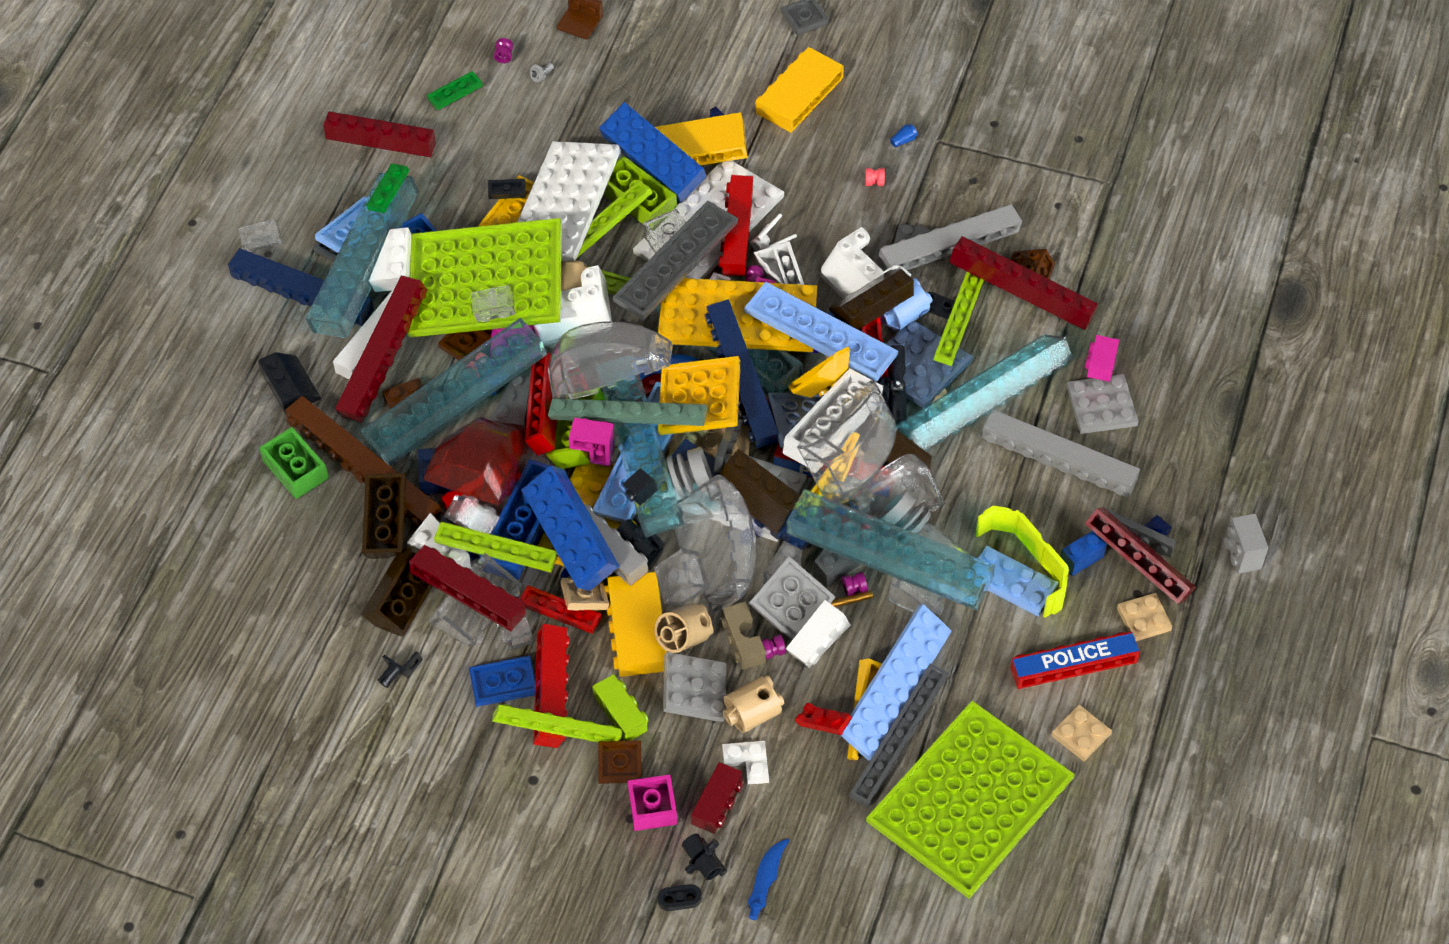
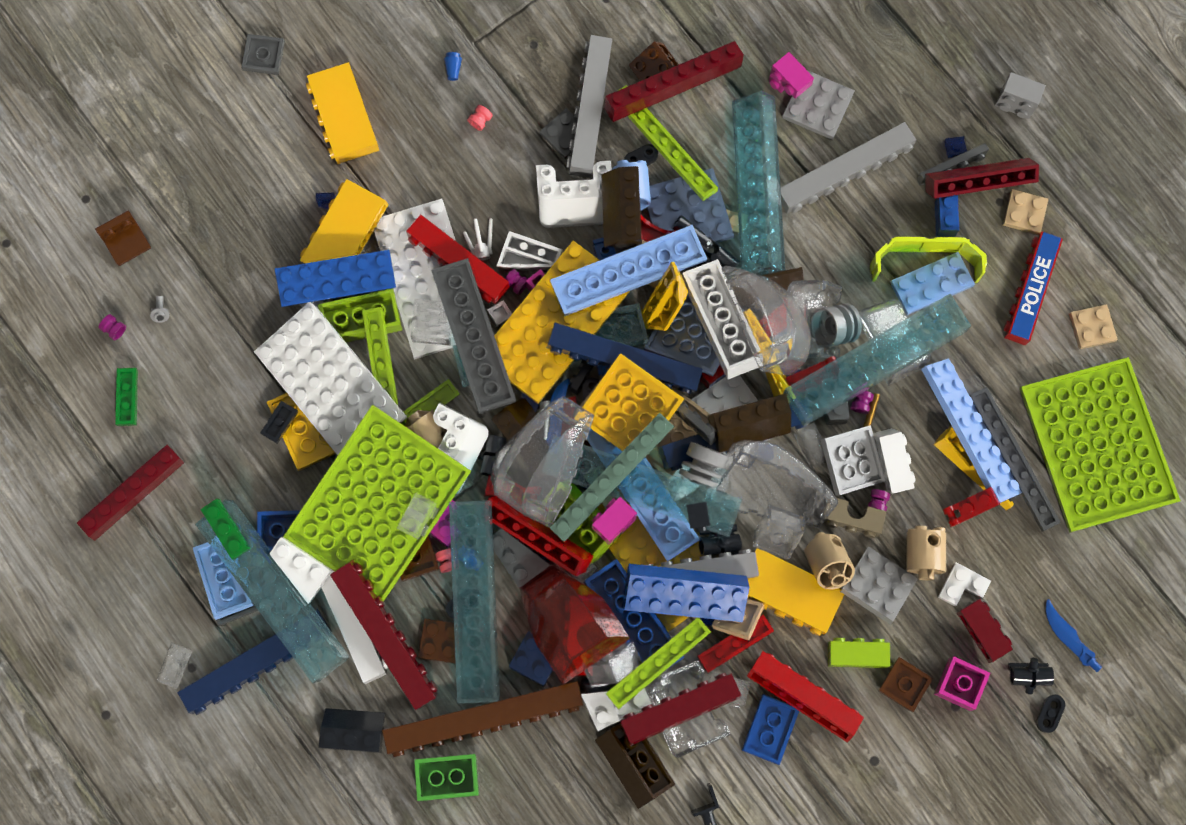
camera: 60 degrees left, 20 degrees up
dark brown slope [362,473,406,559] -> none
lime plate [492,704,622,743] -> none

